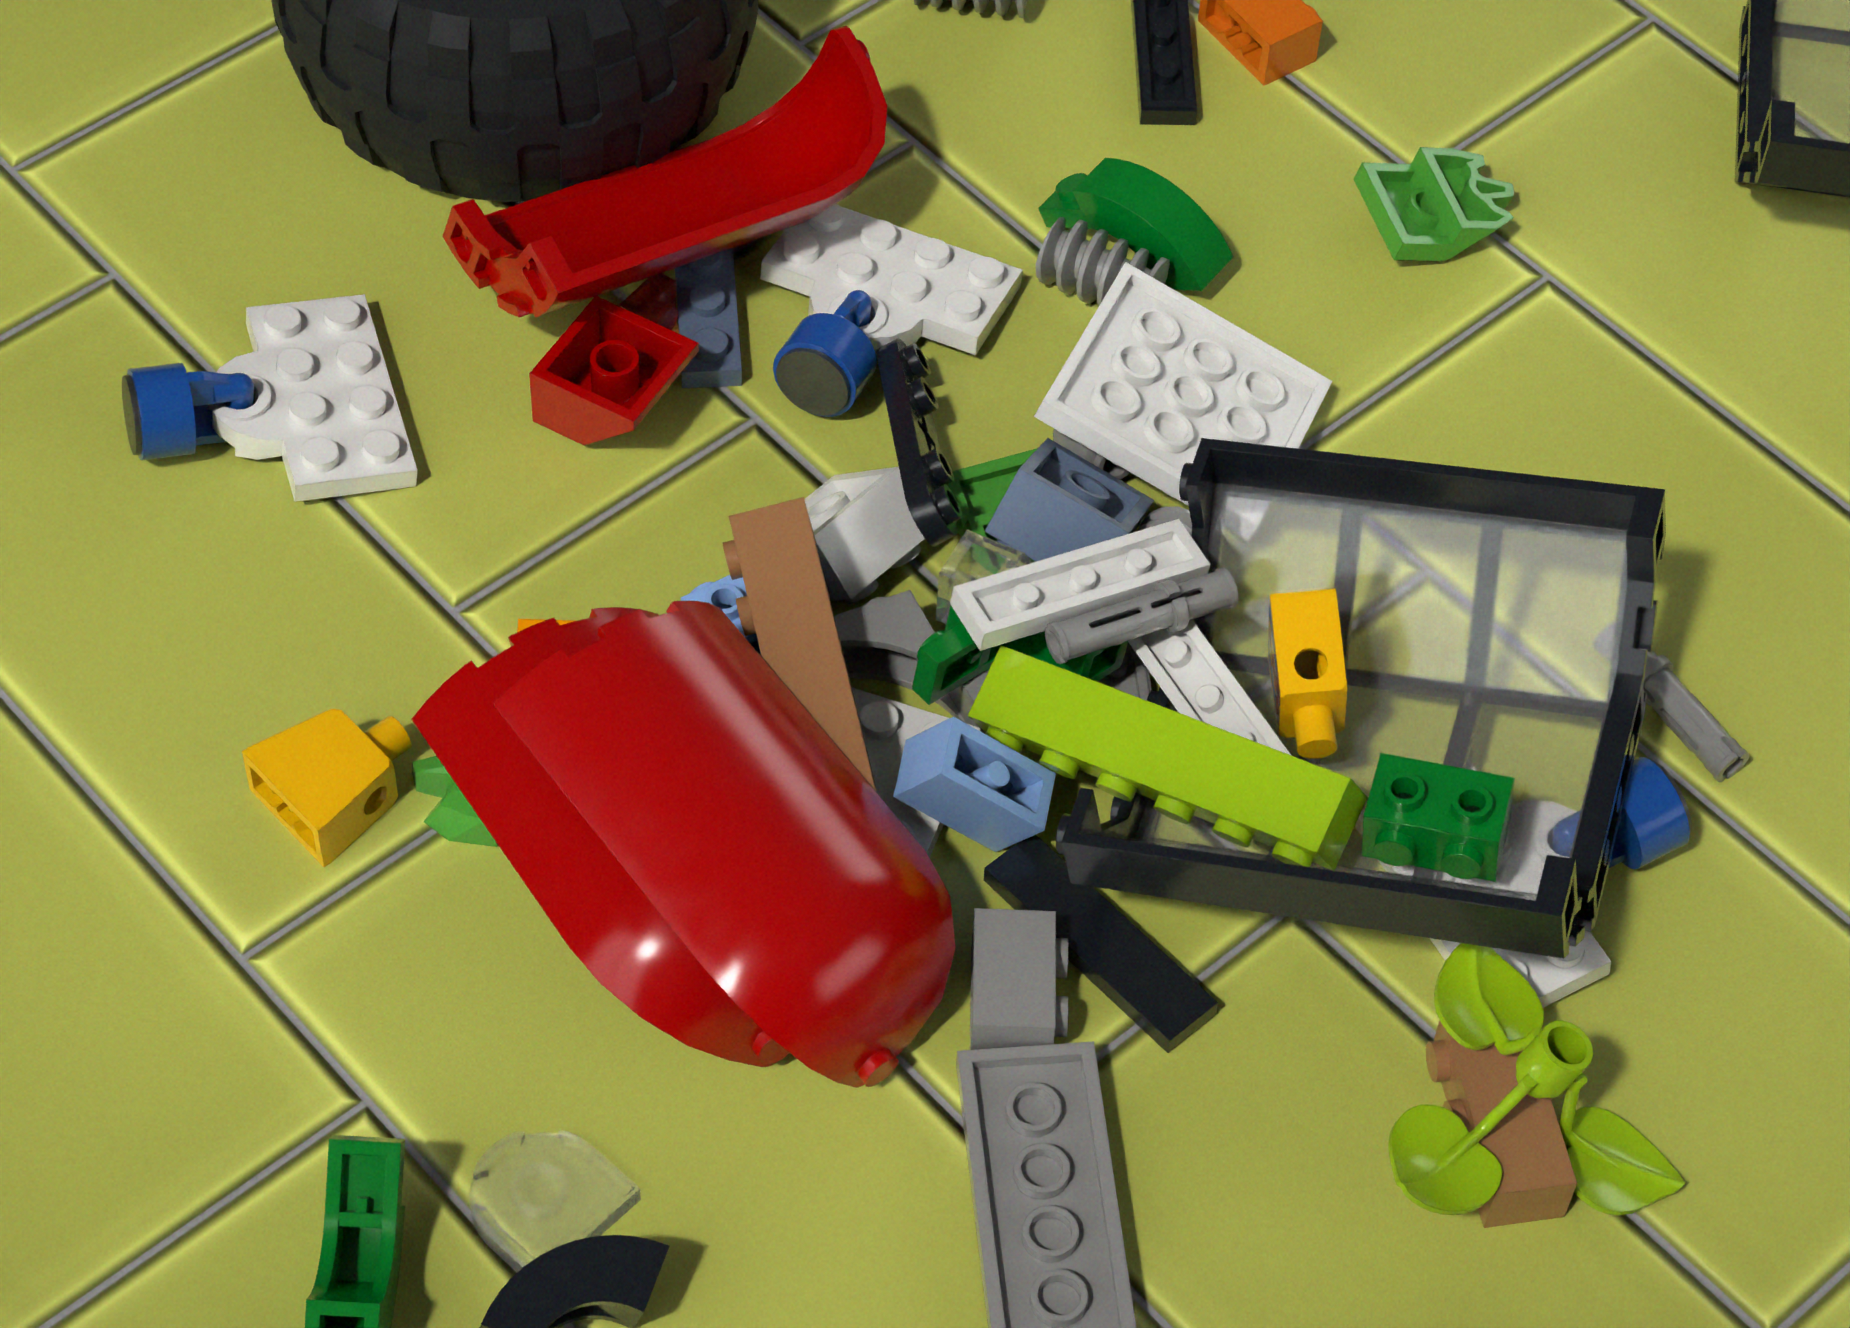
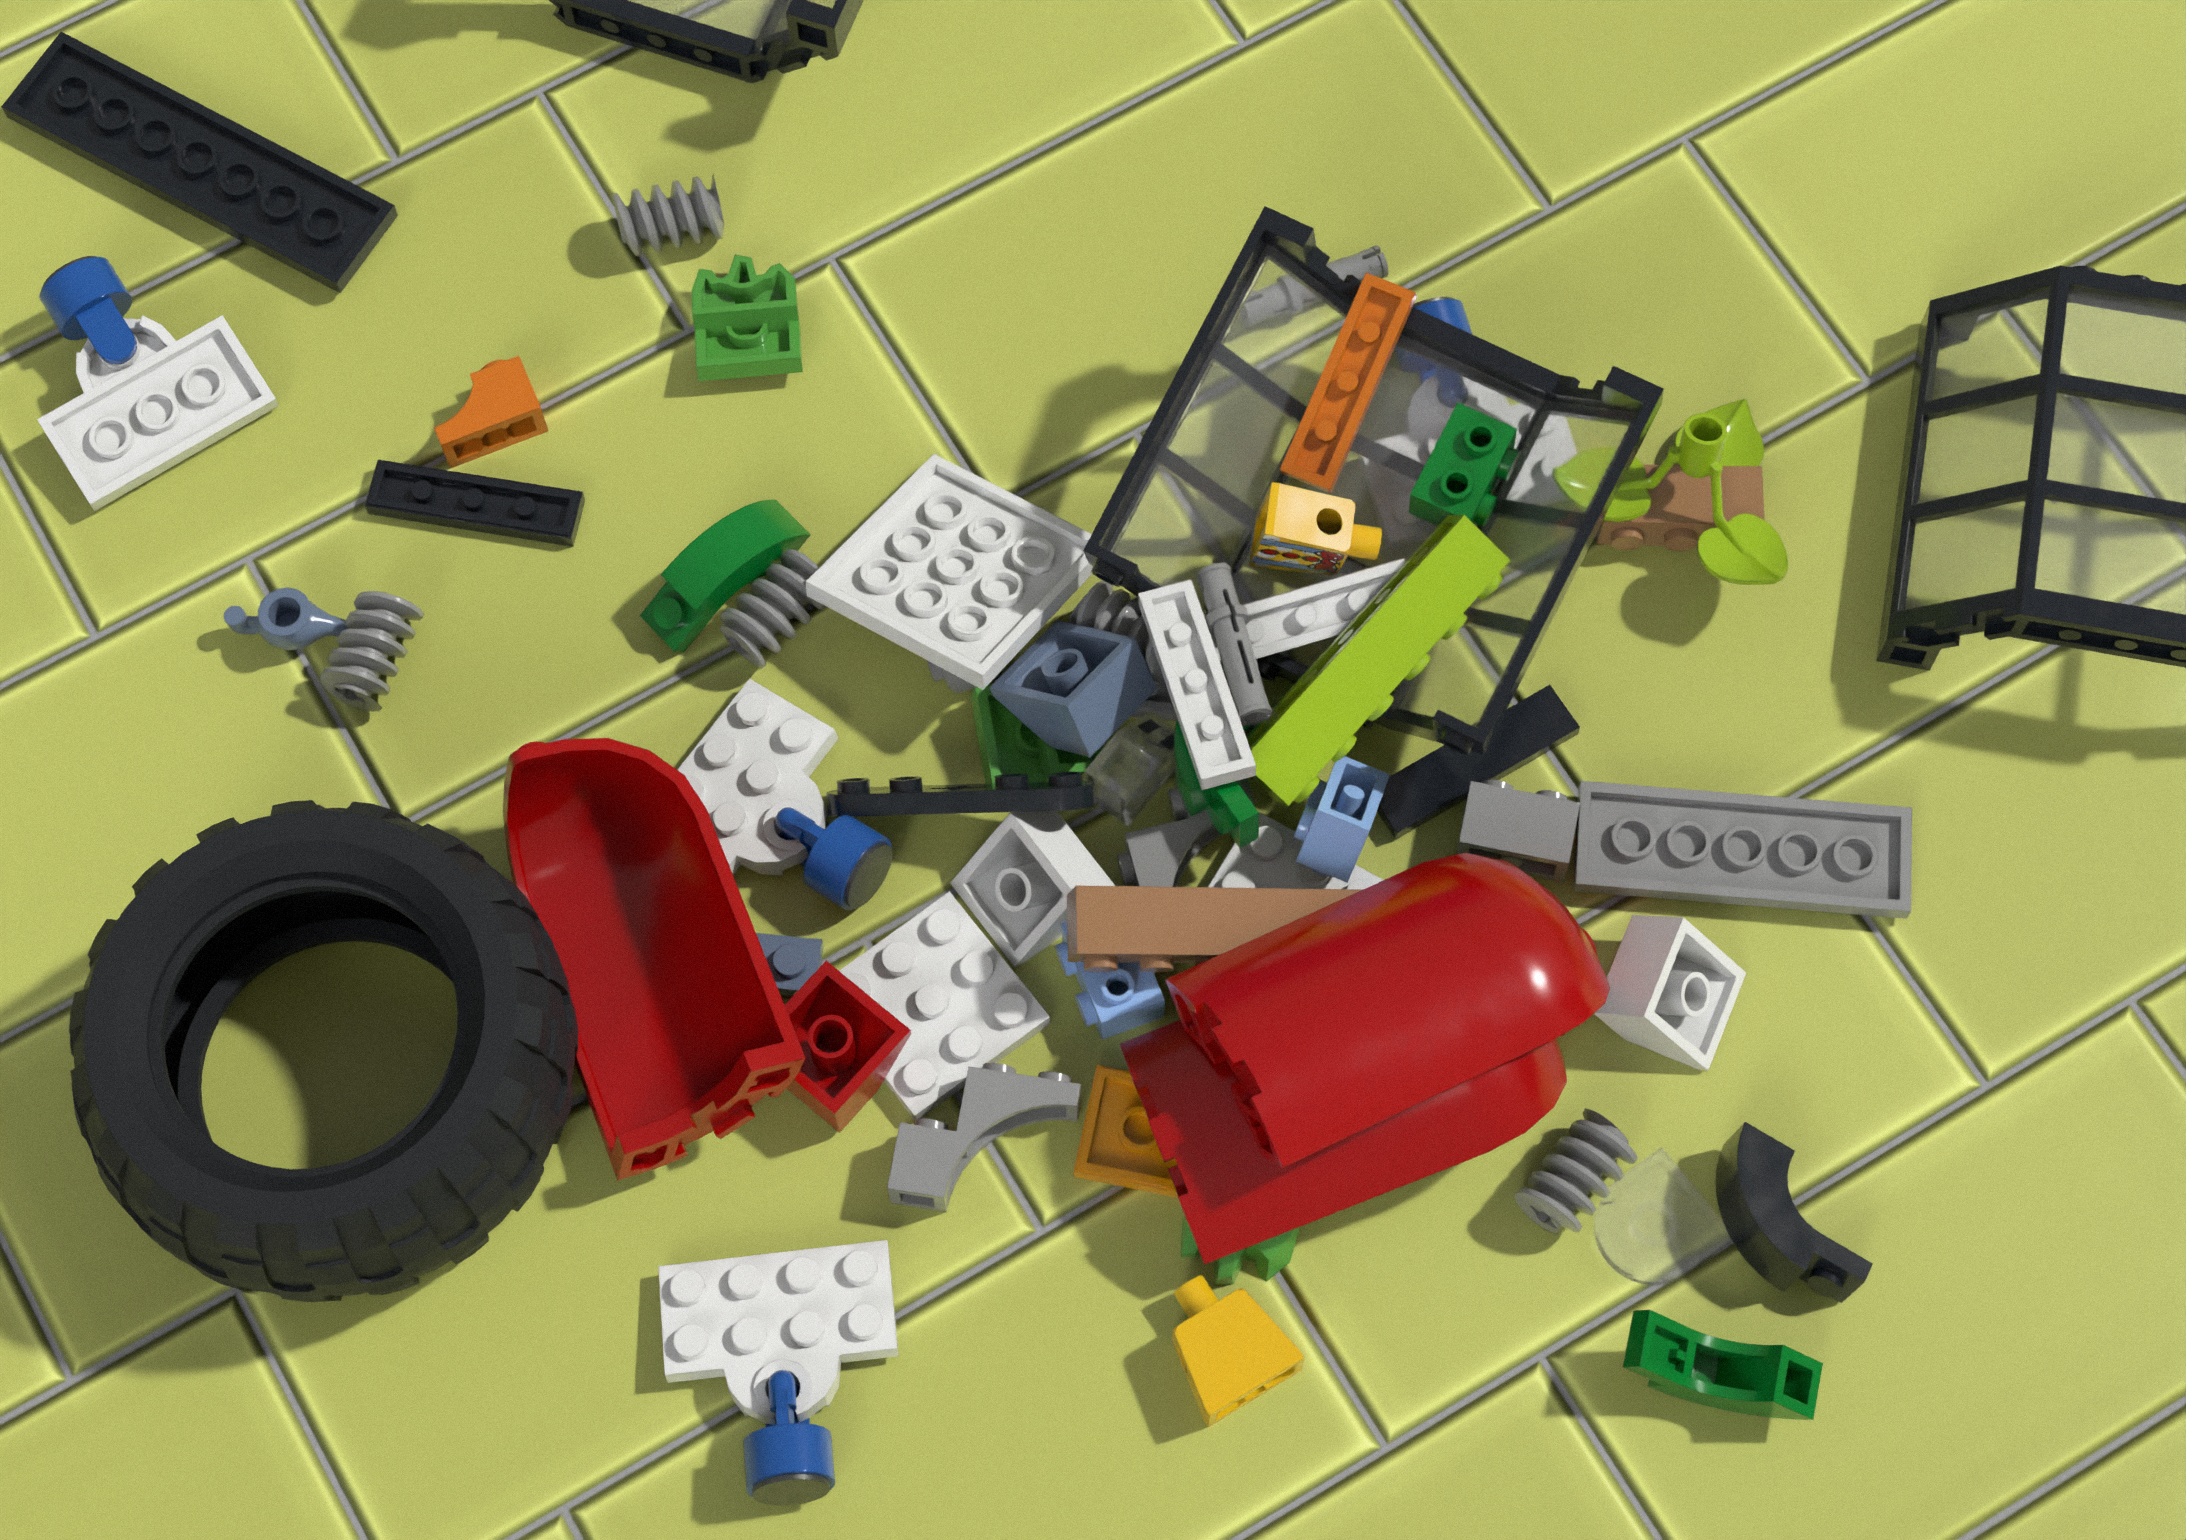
camera: 75 degrees left, 15 degrees up
none -> light grey piece [612,174,724,256]
none -> white plate [839,891,1050,1120]
none -> light grey arch [887,1063,1081,1212]
none -> orange plate [1280,273,1417,494]
none -> light grey piece [1514,1108,1638,1233]
none -> white slope [1594,915,1746,1071]

